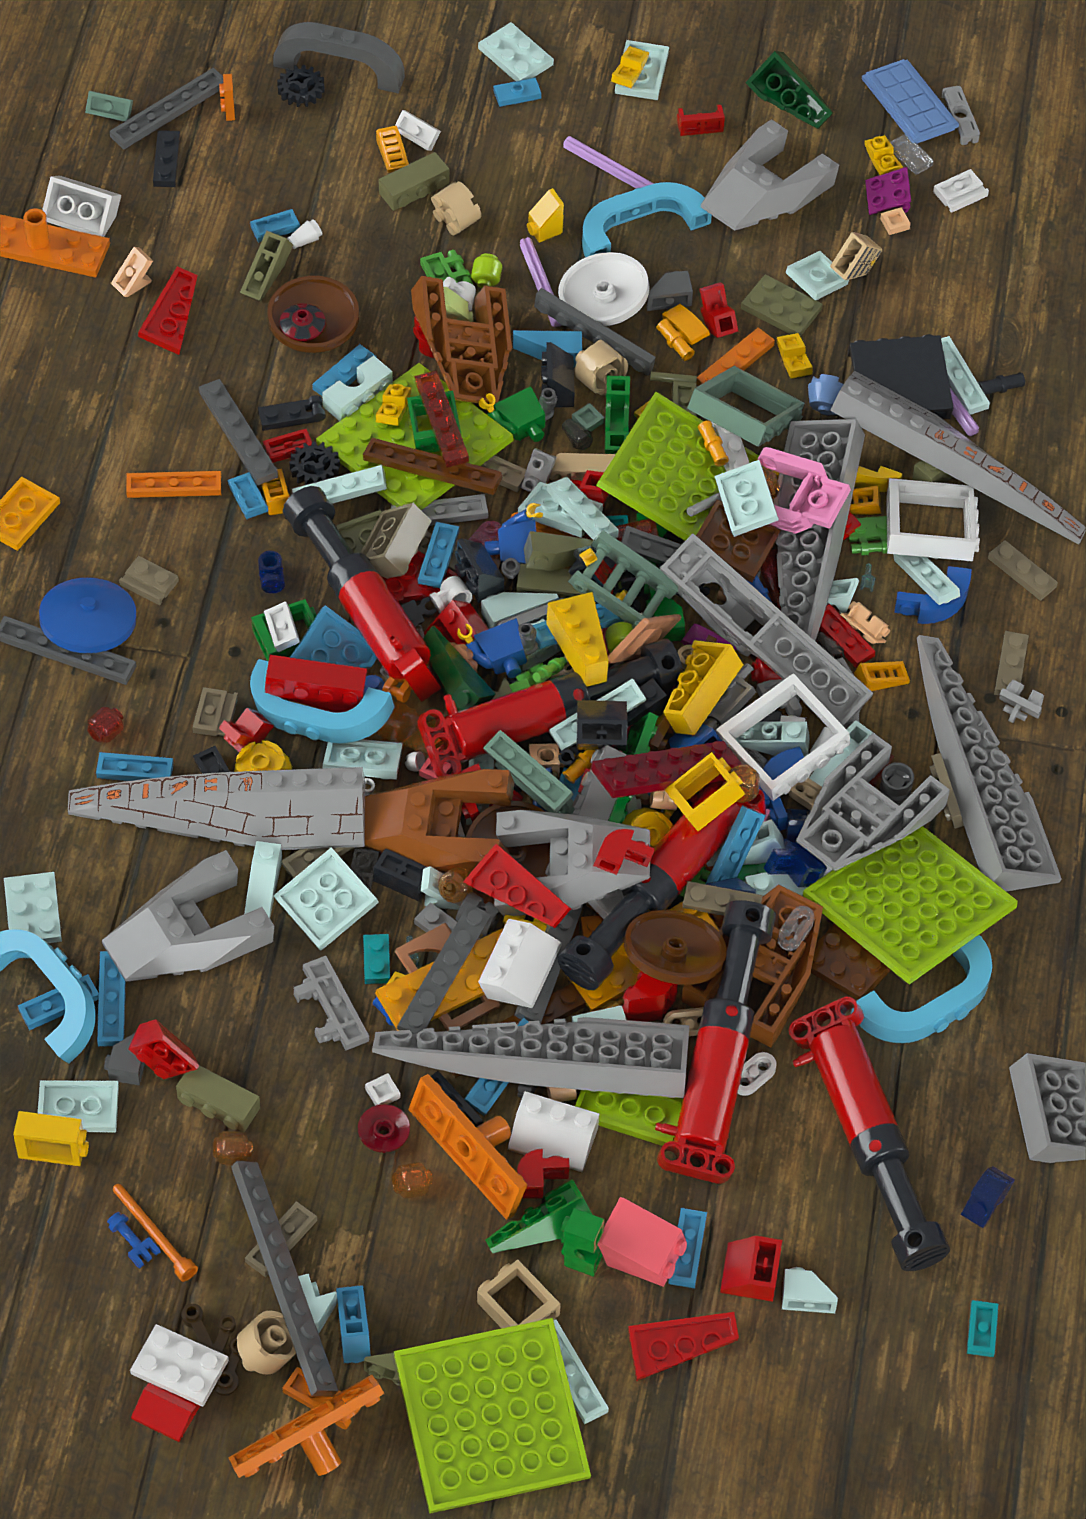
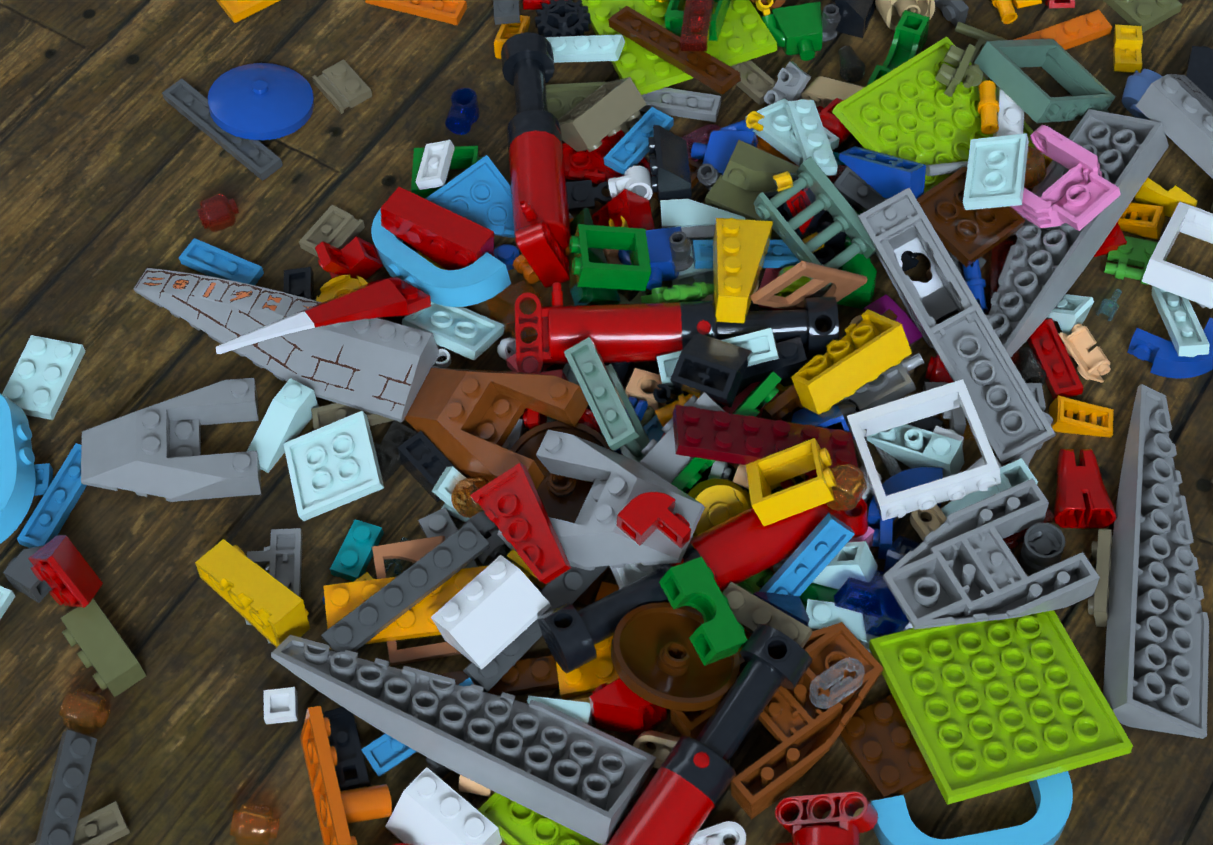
camera: 30 degrees right, 0 degrees up
dark azure plate [228,472,268,519] -> none
dark red dish [358,1104,410,1153] -> none
sand green plate [572,403,604,435] -> none
none -> yellow wedge [195,539,310,648]
none -> red plate [216,277,431,354]
none -> green window [569,224,651,291]
none -> green arch [659,557,748,666]
none -> blue slope [839,146,926,199]
none -> olive hips [935,44,983,97]
none -> red piece [1054,449,1117,528]

